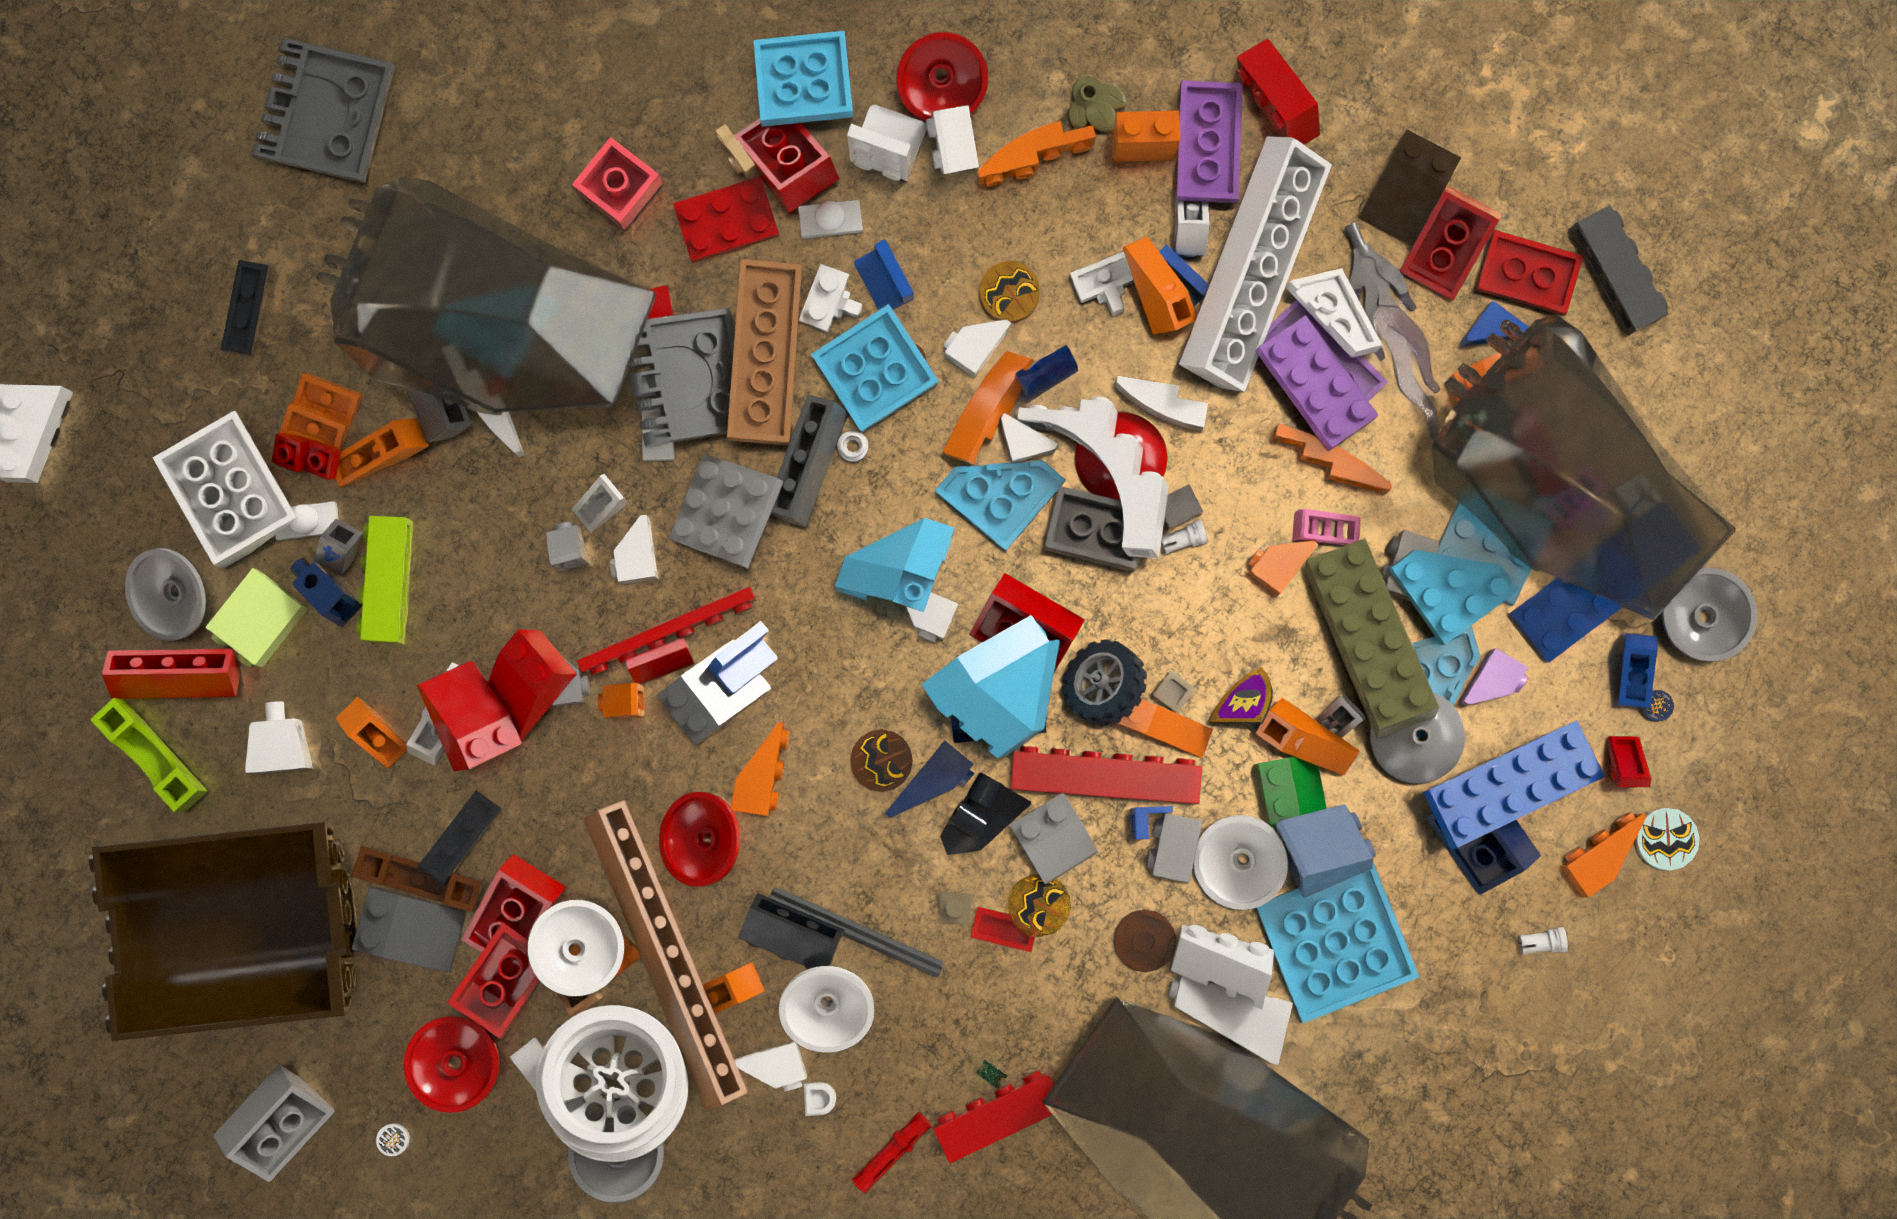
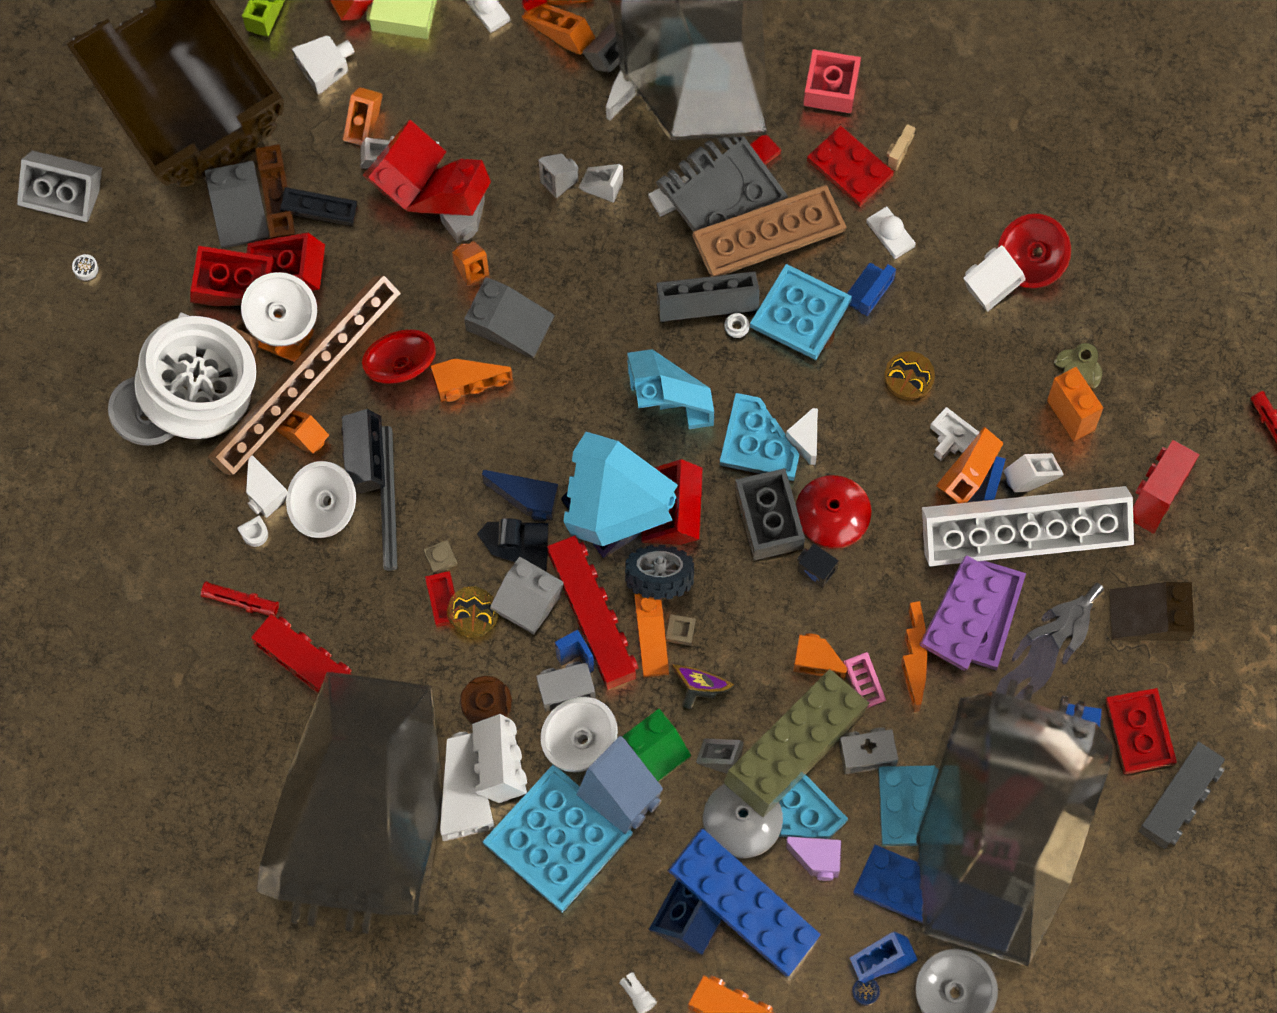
camera: 65 degrees right, 15 degrees down
dark blue torso [290,558,363,627] -> none
flat silver brick [314,519,363,576] -> none
lime brick [356,516,413,644] -> none
red dish [403,1016,500,1113] -> none
red plate [577,586,757,676] -> none
white slope [610,515,658,585] -> none
red tile [625,638,695,684] -> none
light grey plate [668,454,783,568] -> none
panel [708,621,777,694] -> none
red slope [734,118,839,213] -> none
medium azure plate [753,31,853,127] -> none
white hinge [799,264,862,333] -> none
white bracket [847,105,927,181] -> none
tile [850,729,913,792] -> none
white slope [906,593,958,643] -> none
orange slope [943,351,1034,465] -> none
white slope [944,319,1011,378] -> none
clear green bush [976,1059,1008,1089] -> none
orange slope [977,121,1096,187] -> none
clear blue slope [1015,345,1079,404] -> none
white arch [1017,396,1169,558] -> none
white slope [1115,376,1208,432] -> none
white pin [1161,520,1208,554] -> none
medium lavender plate [1176,80,1243,204] -> none
orange slope [1255,698,1360,776] -> none
white wing [1286,268,1382,358] -> none
medium azure plate [1388,550,1518,645] -> none
red slope [1400,185,1502,301] -> none
red tile [1606,736,1652,788] -> none

